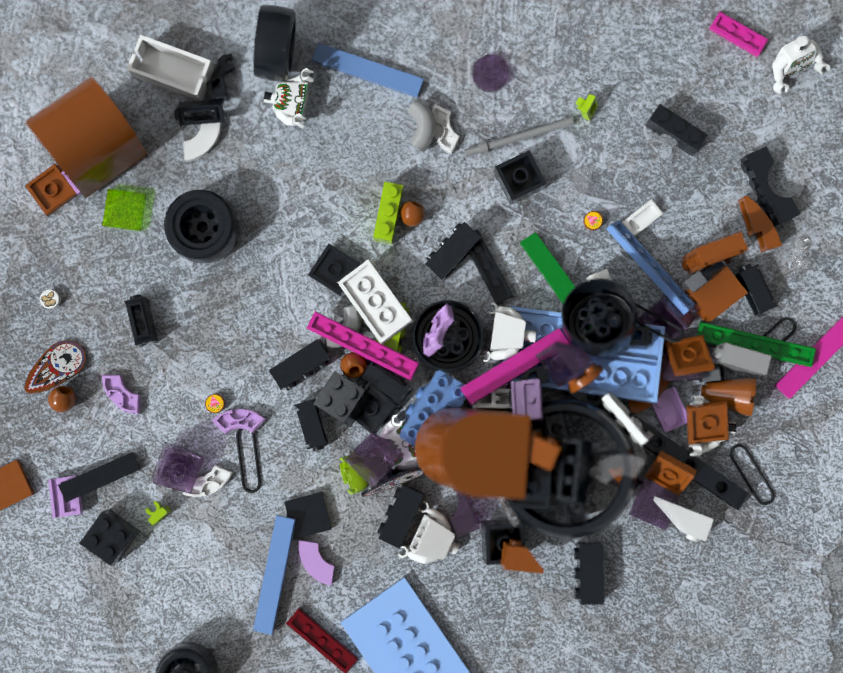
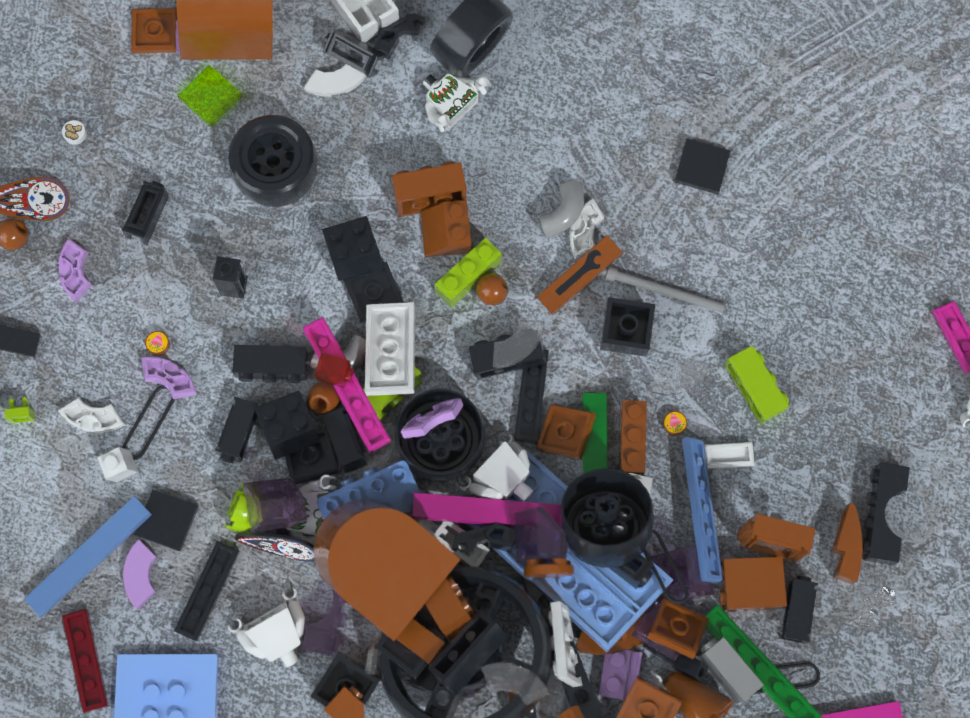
camera: 25 degrees right, 10 degrees down
clear purple slope [151,442,204,494] -> none
medium blue tile [312,43,424,98] -> none
black brick [377,484,424,549] -> none
clear purple tile [472,54,509,92] -> none
lavender plate [511,379,543,421] -> none
lime tile [575,94,599,121] -> none
black arch [645,104,708,156] -> none
black piece [685,258,731,293] -> none
none -> white brick [97,447,138,482]
none -> black tile [174,541,240,642]
none -> black window [213,256,248,299]
none -> clear red brick [314,352,354,388]
none -> black brick [322,216,383,281]
none -> dark orange brick [392,161,467,217]
none -> dark orange tile [396,619,446,665]
none -> dark orange slope [421,200,471,257]
none -> clear tile [493,320,545,368]
none -> dark orange tile [536,404,596,460]
none -> dark orange tile [537,235,623,315]
none -> dark orange brick [618,400,647,476]
none -> black tile [674,138,731,195]
none -> lime brick [725,345,789,425]

